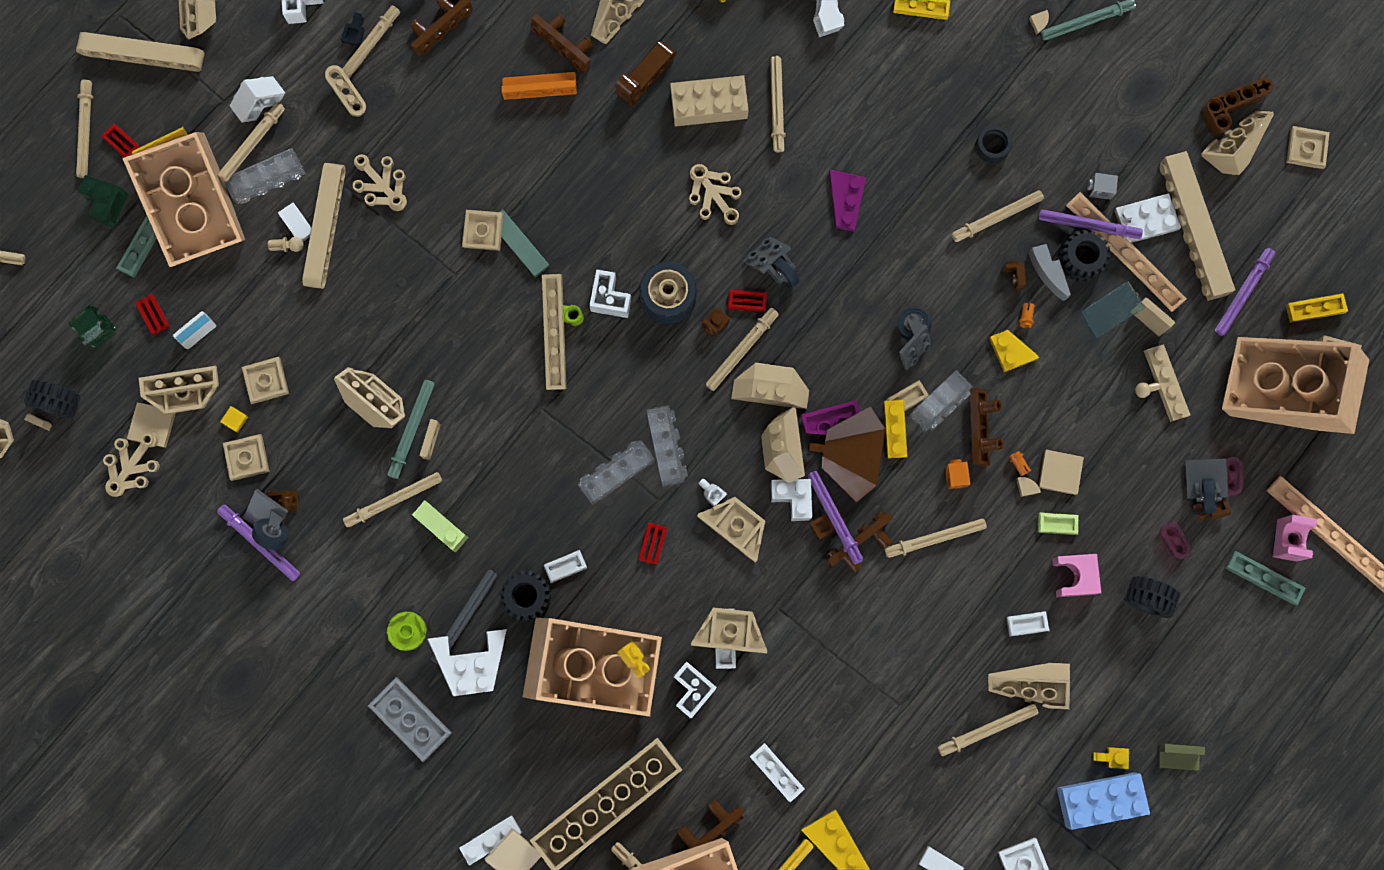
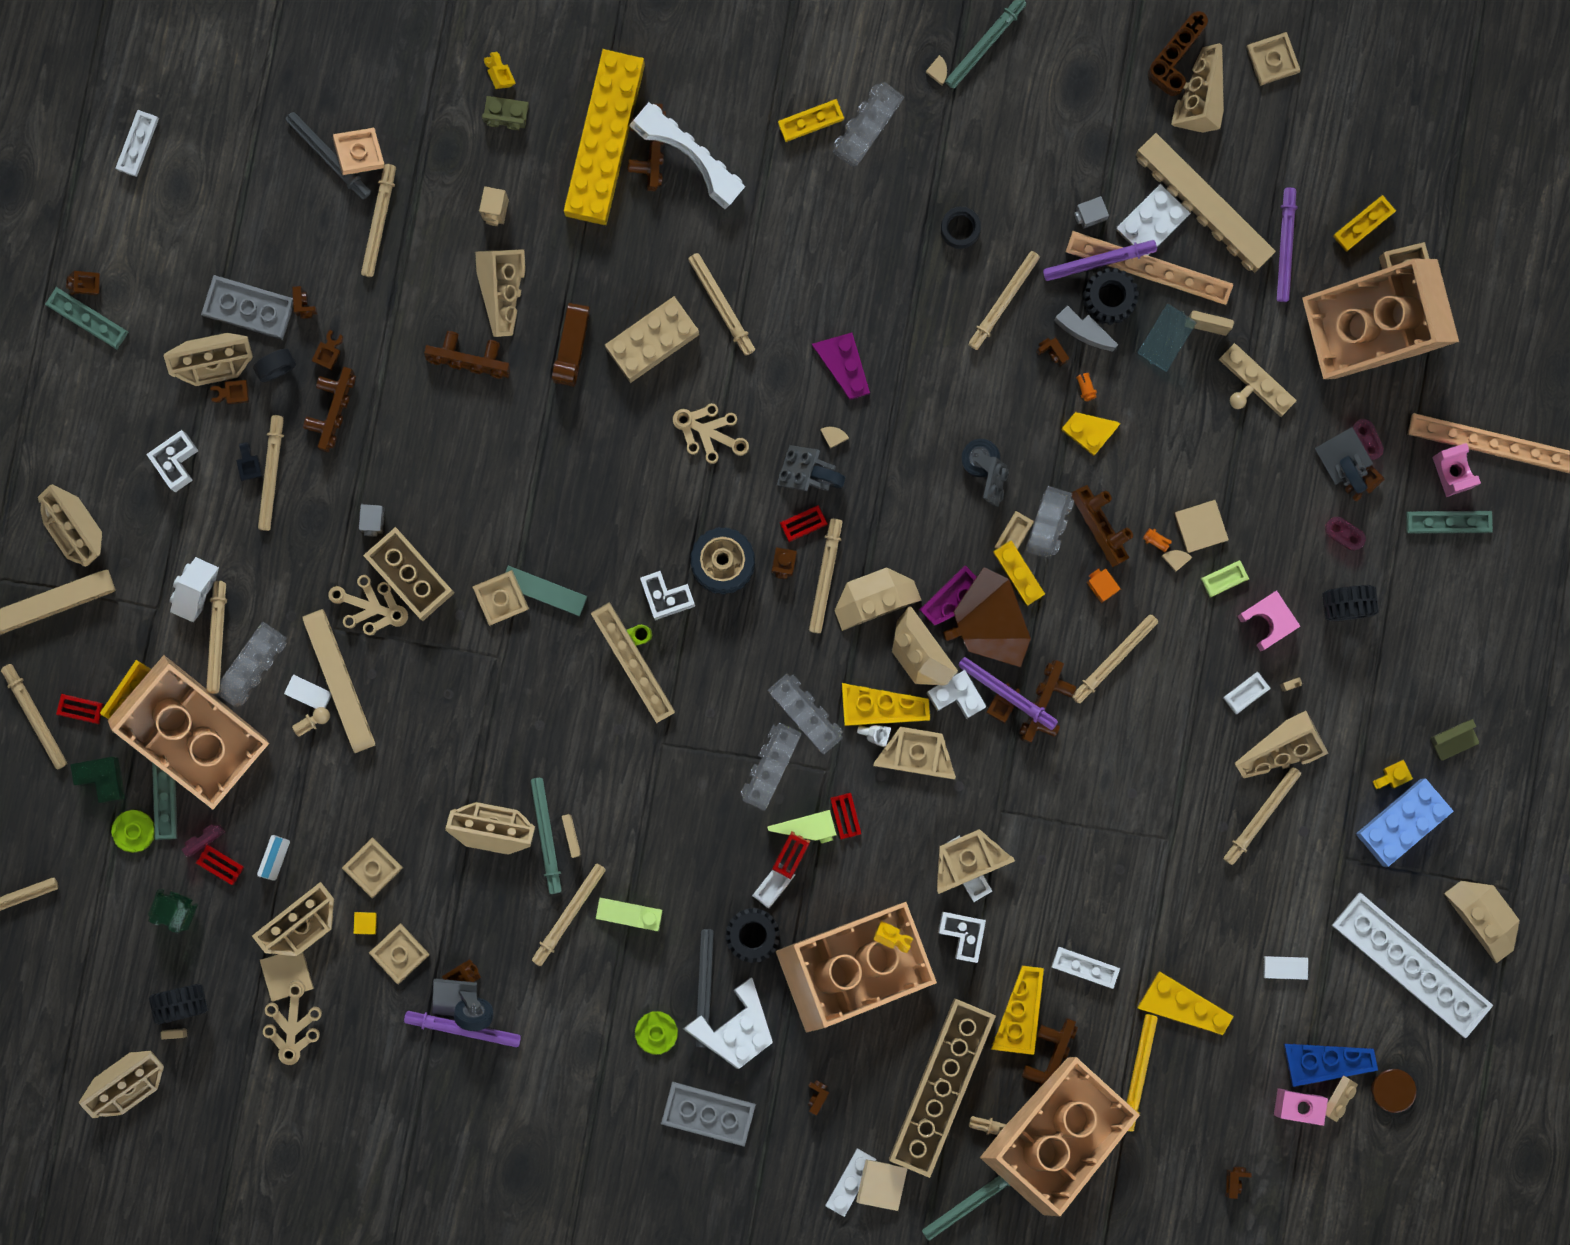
camera: 30 degrees left, 5 degrees up
tan plate [325,65,366,117] -> none
orange panel [501,72,577,100] -> none
none -> lime tile [111,810,155,853]
none -> clear pink plate [181,824,226,857]
none -> light grey brick [359,504,385,537]
none -> tan brick [363,527,455,621]
none -> yellowish green slope [767,810,836,844]
none -> red tile [772,831,810,879]
none -> reddish brown bracket [808,1080,829,1116]
none -> tan tile [820,427,849,449]
none -> clear brick [833,82,904,167]
none -> yellow wing [842,683,930,726]
none -> yellow wing [991,966,1044,1055]
none -> tan tile [1280,677,1302,692]

